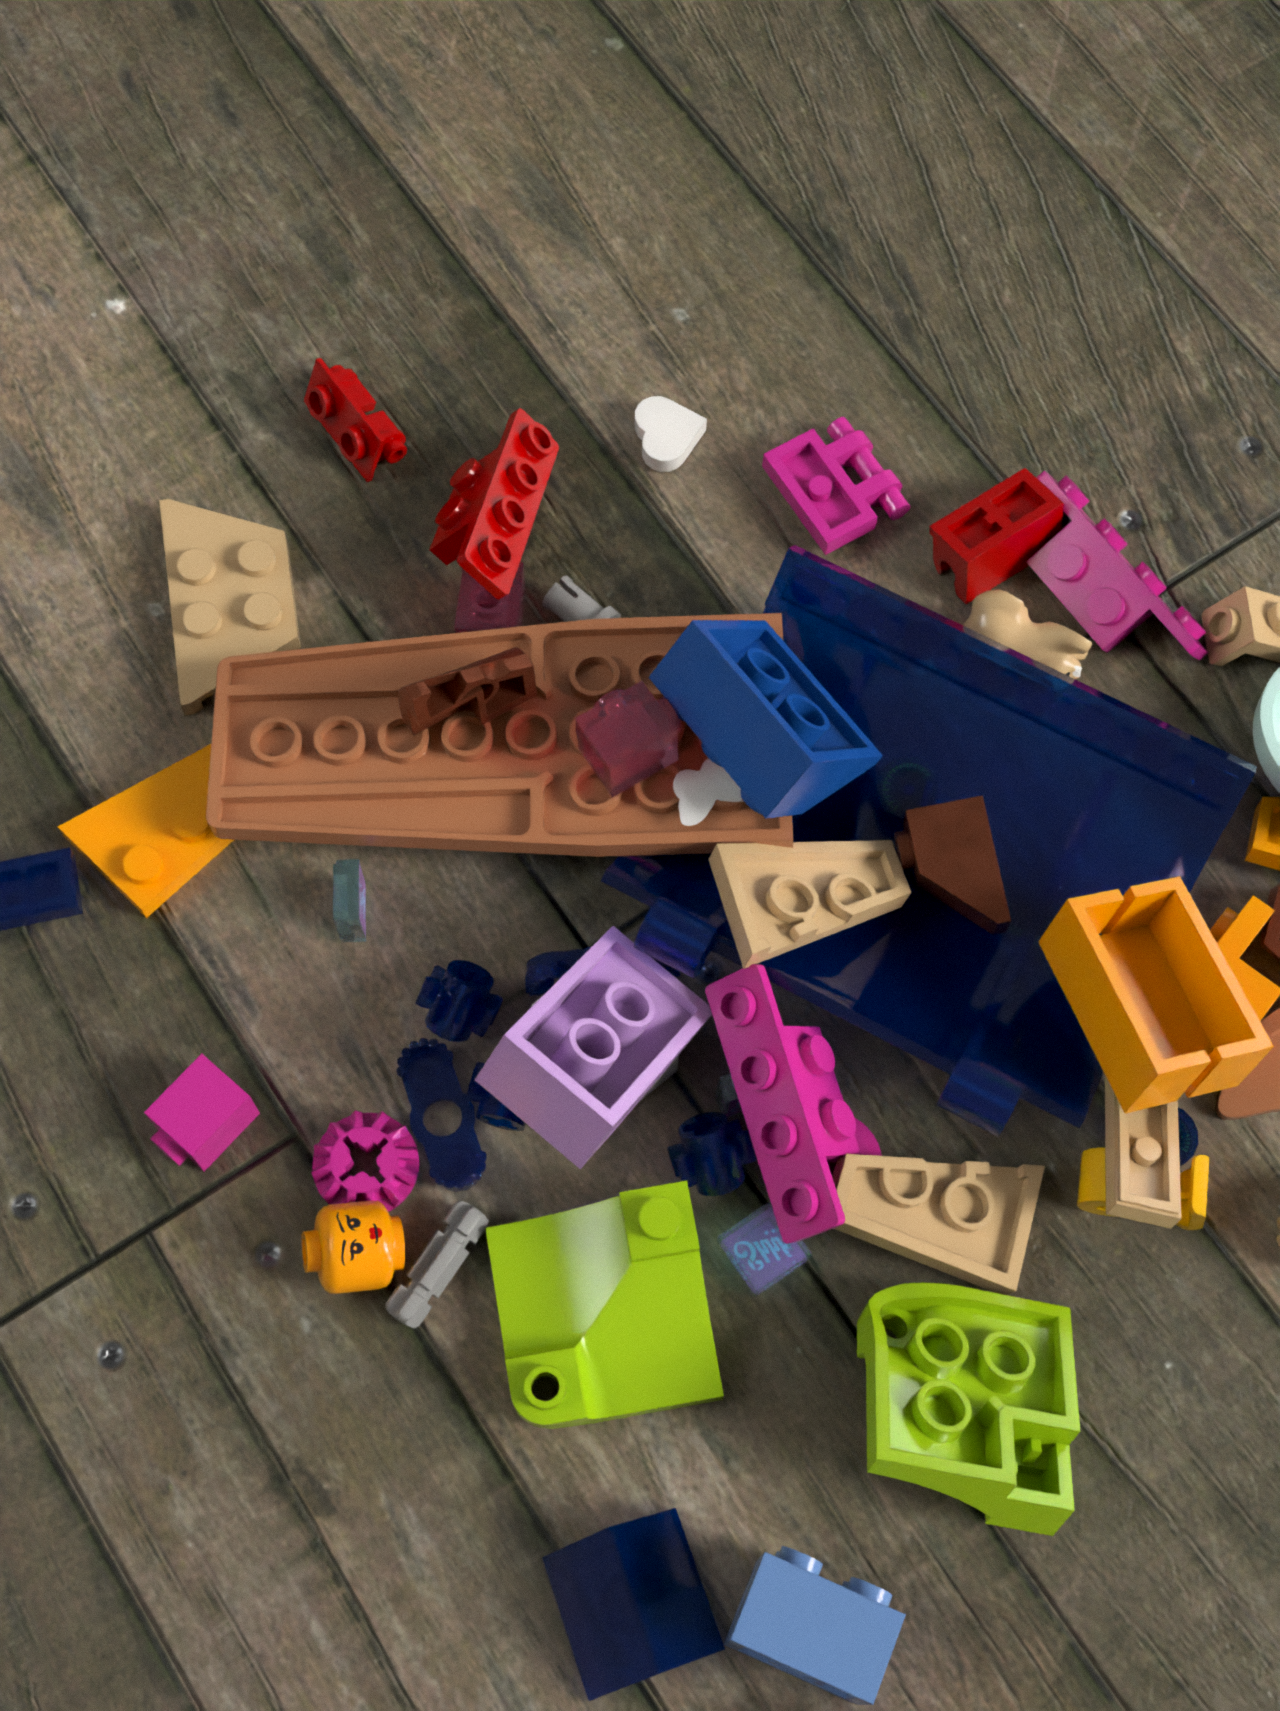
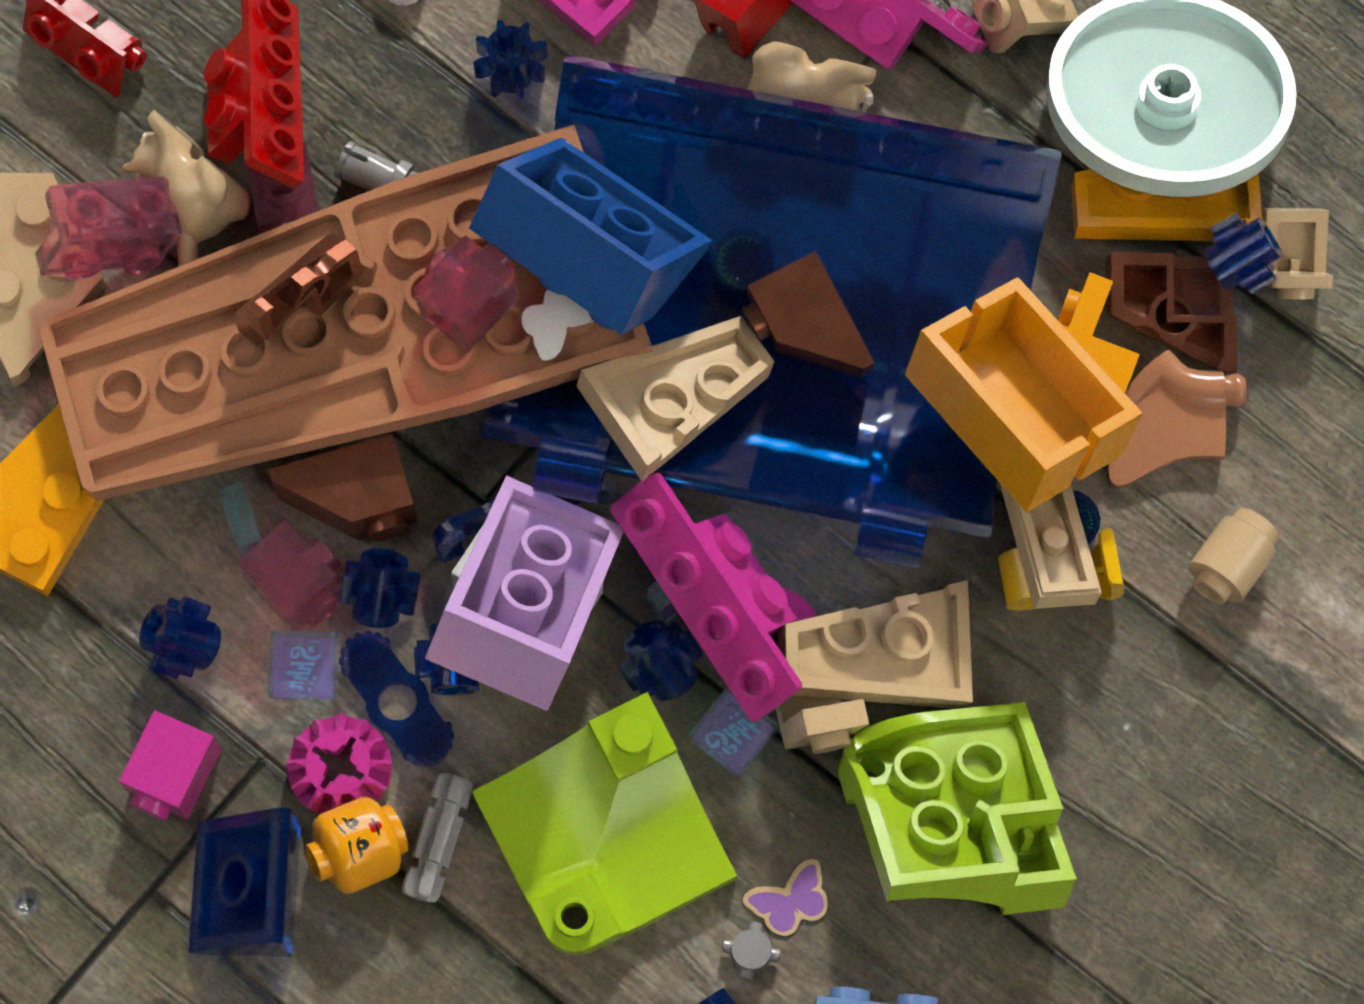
camera: 20 degrees left, 5 degrees up
none -> clear pink bracket [35,177,183,280]
none -> tan animal [122,110,250,267]
none -> clear blue gear [139,596,221,679]
none -> clear blue slope [188,807,301,957]
none -> clear pink brick [237,520,343,633]
none -> copper slope [268,433,418,541]
none -> clear light blue tile [268,630,338,700]
none -> clear blue gear [473,20,548,100]
none -> light grey piece [722,922,780,980]
none -> medium lavender sticker [743,859,828,936]
none -> tan bracket [776,695,869,754]

